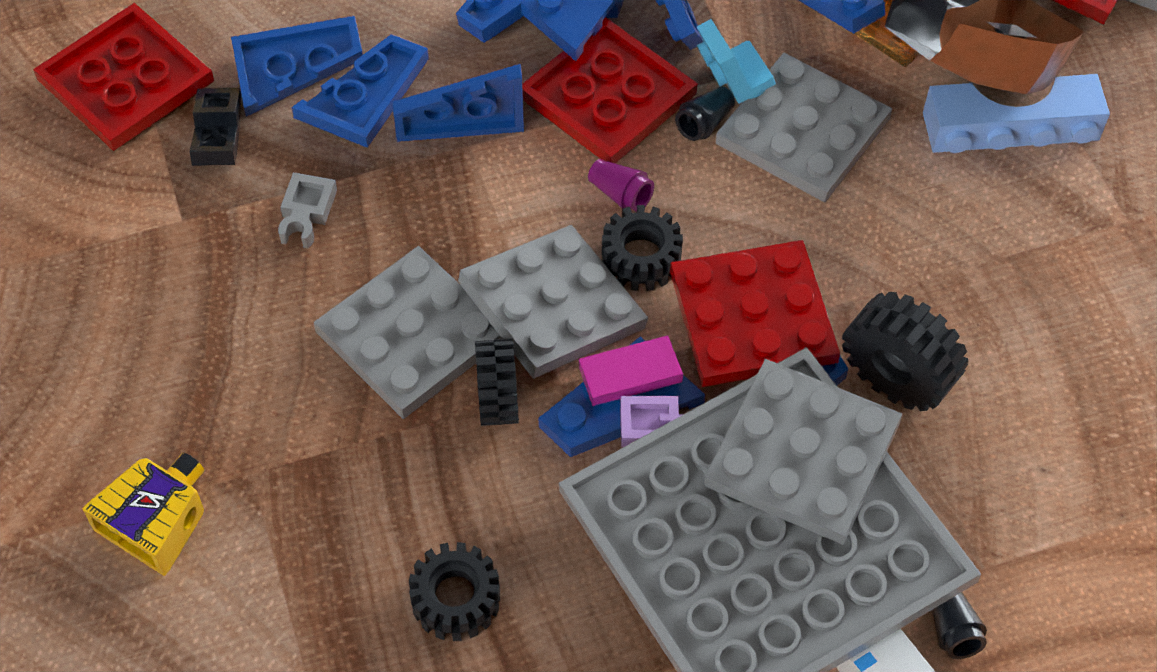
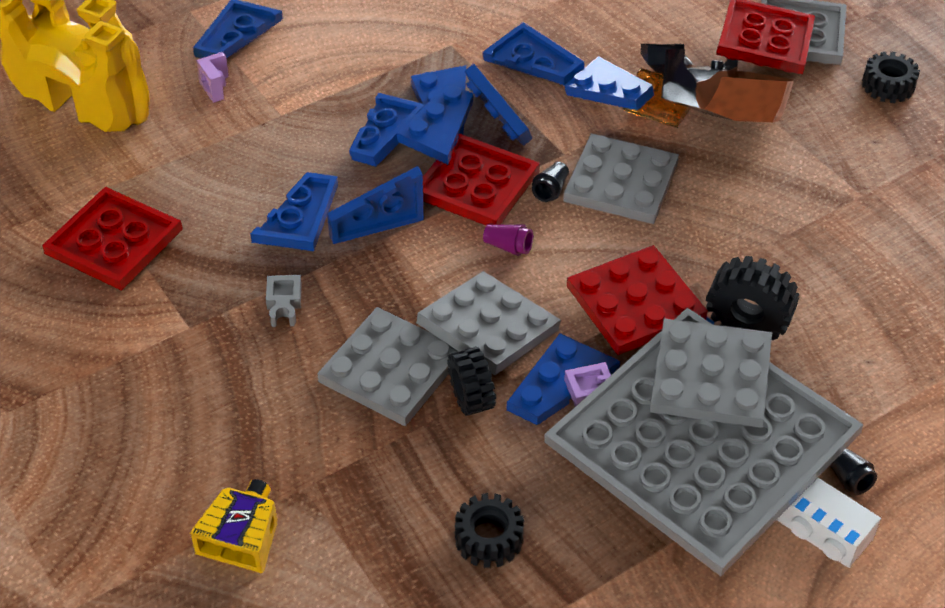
camera: 15 degrees left, 10 degrees down
black slope [189,88,241,166] -> none
blue wing [231,16,363,117] -> none
dark pink tile [579,335,683,406] -> none
black tyre [601,205,683,291] -> none
medium azure bracket [697,19,776,104] -> none
light blue arch [923,74,1110,153] -> none

